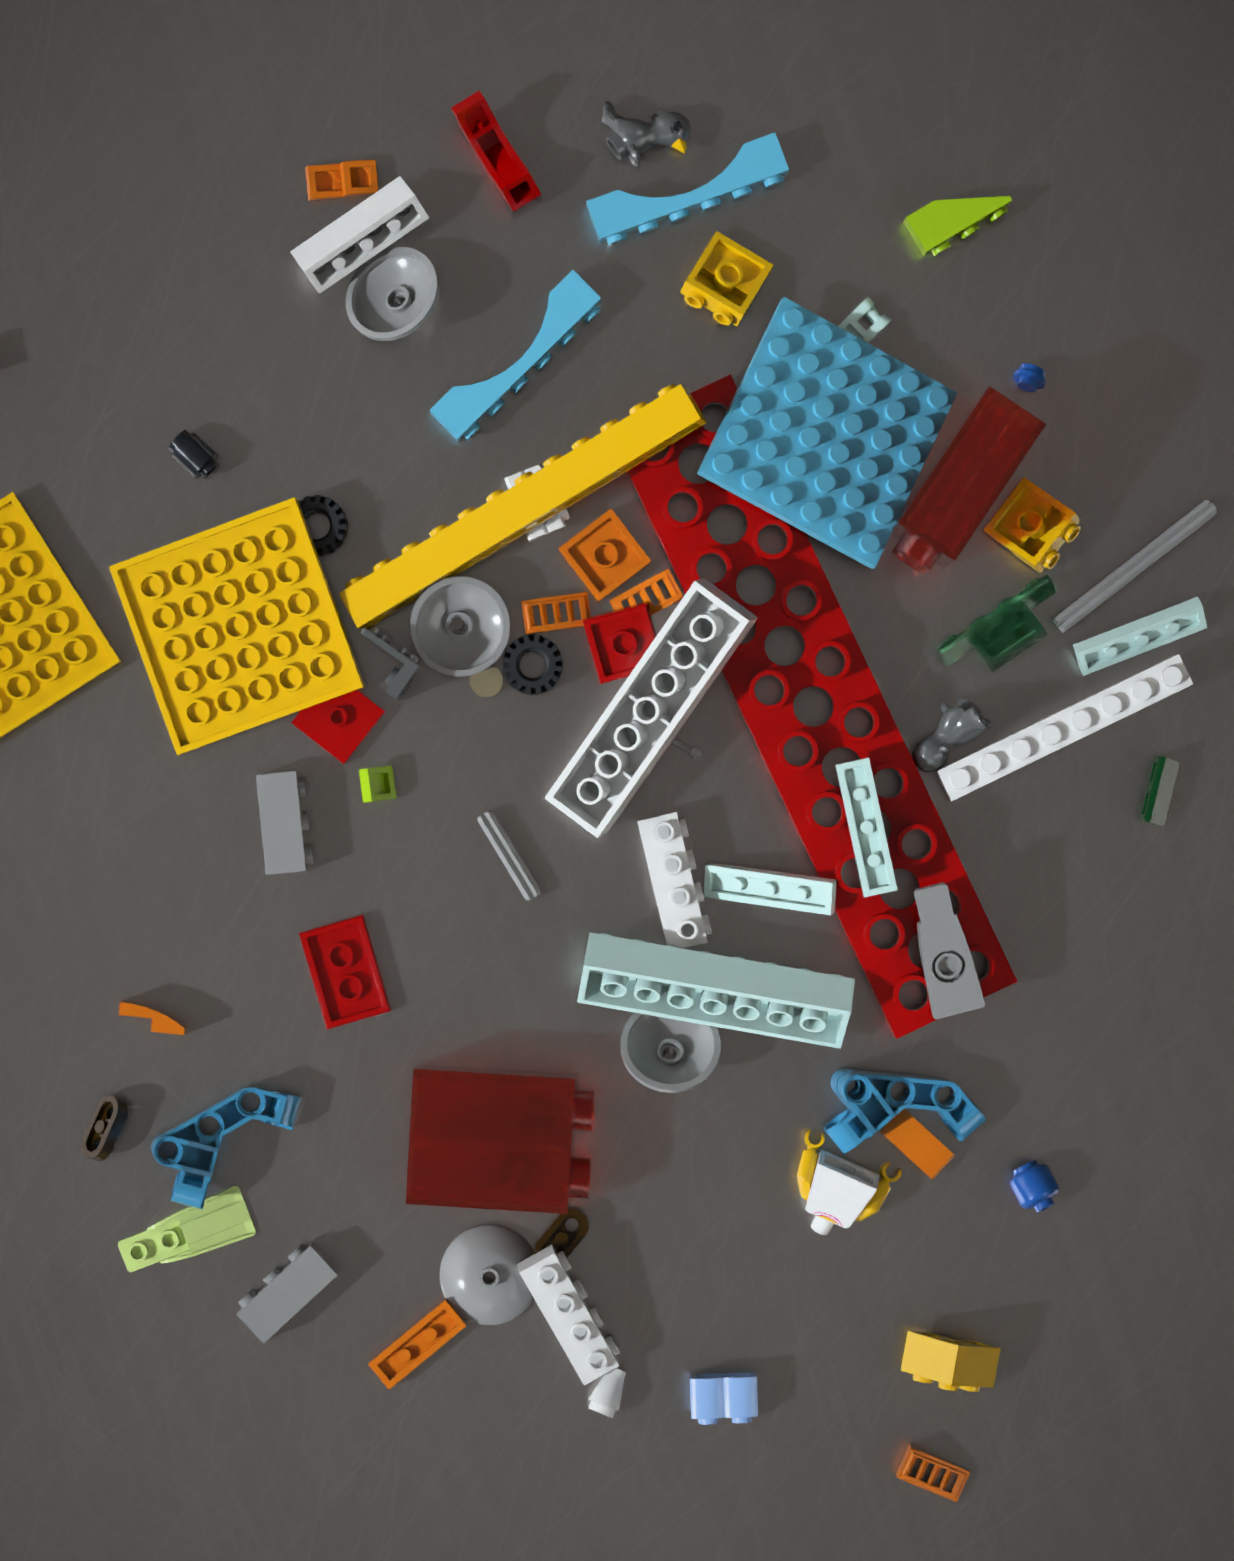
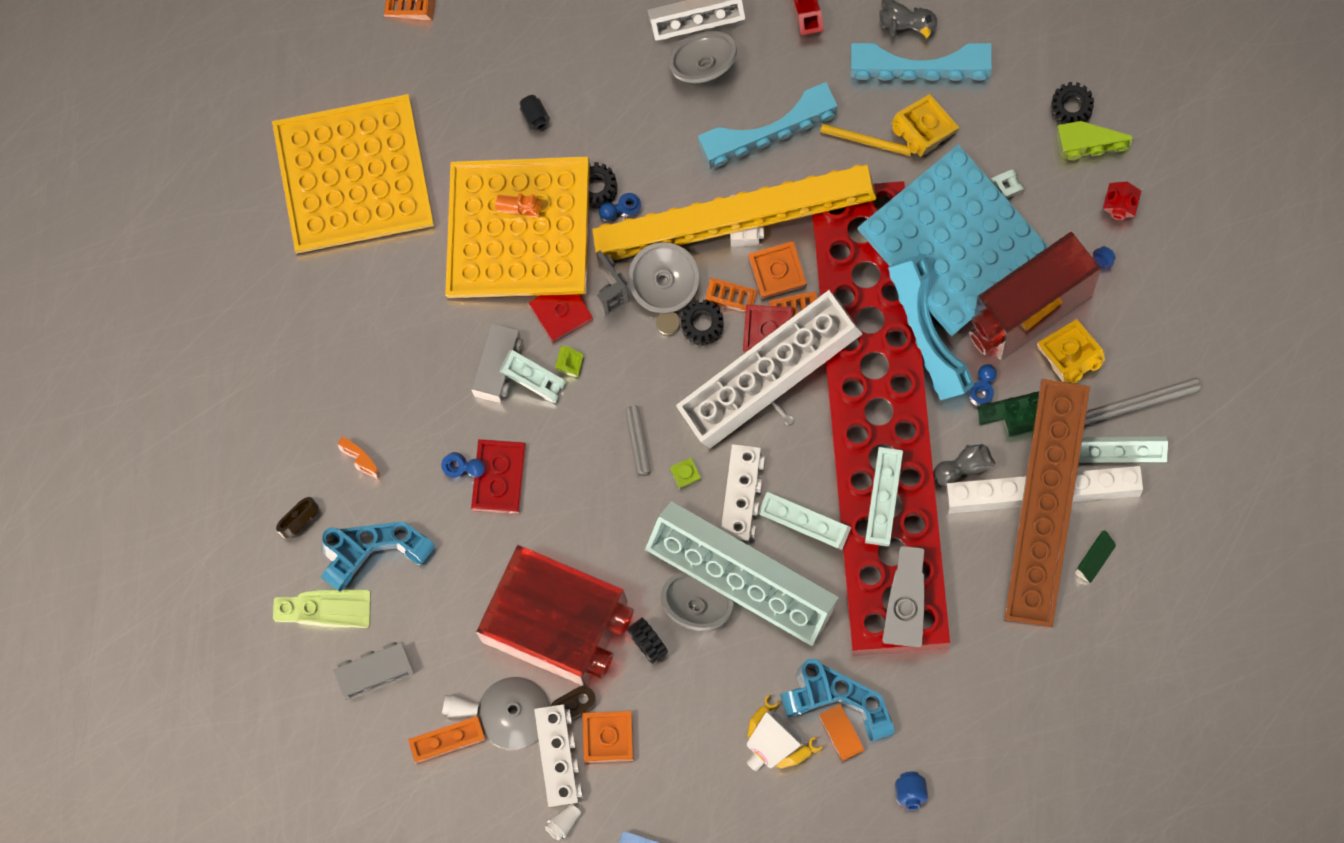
camera: 30 degrees right, 15 degrees down
none -> blue plate [441,452,485,478]
none -> white cone [442,694,479,718]
none -> orange bar [495,193,542,217]
none -> light aqua plate [499,350,566,403]
none -> orange plate [582,711,633,763]
none -> blue plate [599,193,641,221]
none -> black tyre [626,617,668,664]
none -> lime plate [669,457,701,490]
none -> yellow bar [820,124,912,156]
none -> medium azure arch [888,253,974,400]
none -> blue plate [969,364,997,407]
none -> dark orange plate [1004,379,1090,627]
none -> black tyre [1051,82,1094,124]
none -> red brick [1103,181,1142,220]

